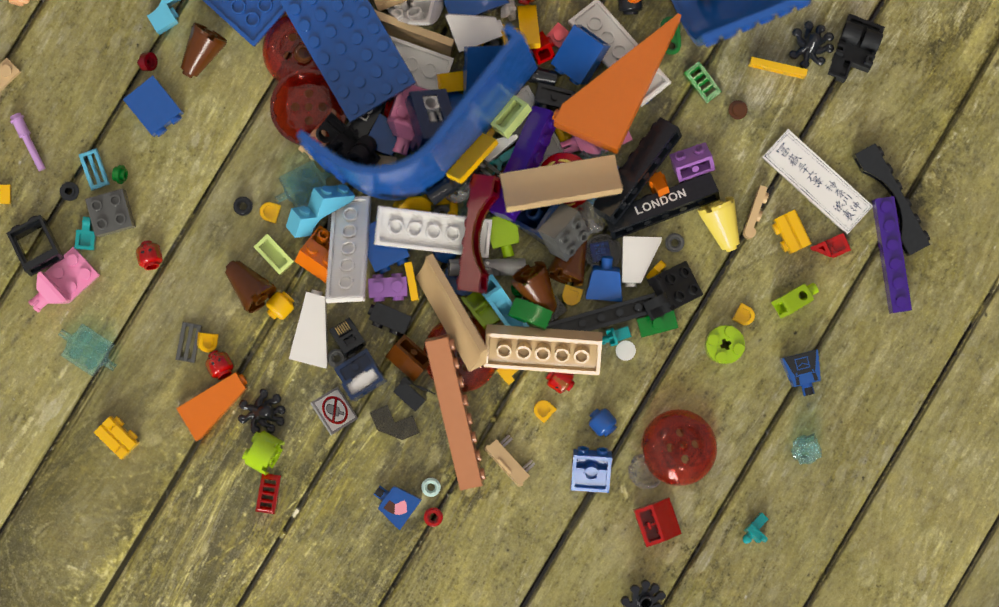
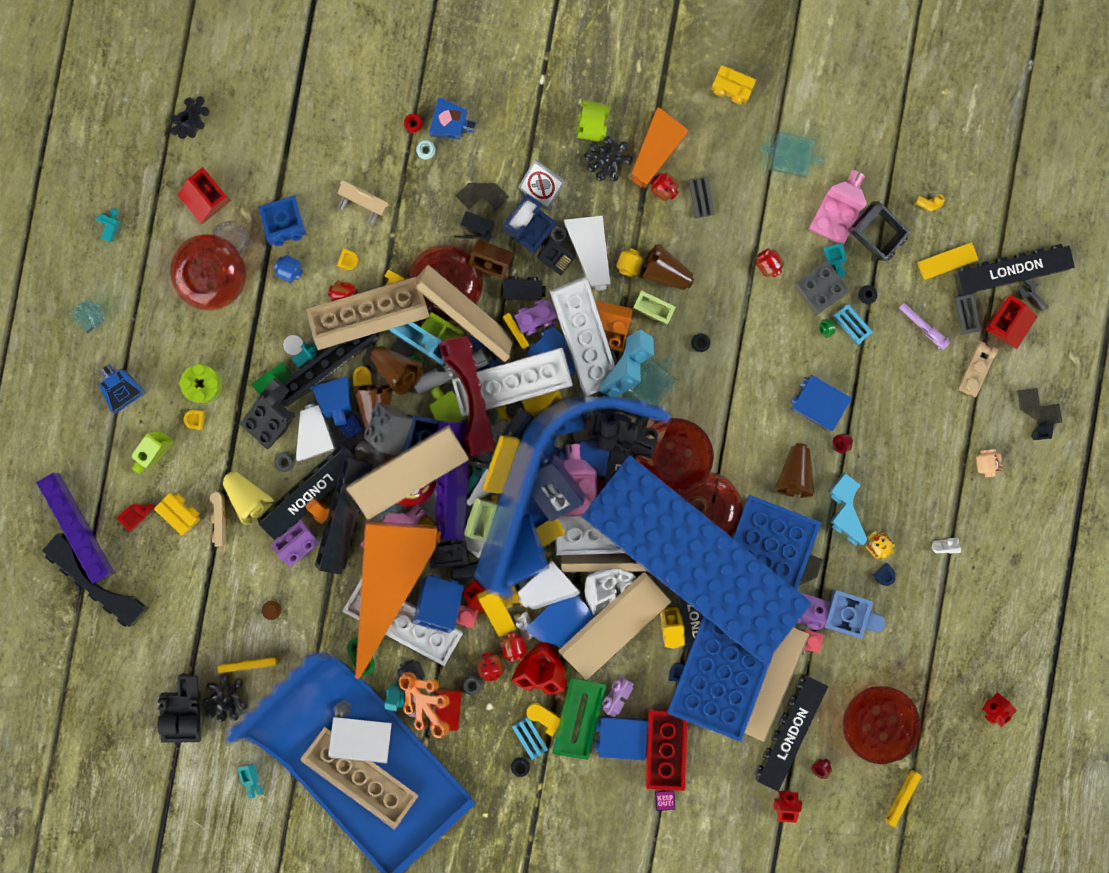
camera: 155 degrees right, 0 degrees up
yellow tile [197,332,218,353] -> none
red slope [256,474,281,514] -> none
yellow tile [260,202,281,224] -> none
nougat brick [425,334,486,491] -> none
green slope [508,297,553,330] -> none
yellow tile [646,260,666,279] -> none
slope [683,61,722,104] -> none
white tile [762,129,873,235] -> none

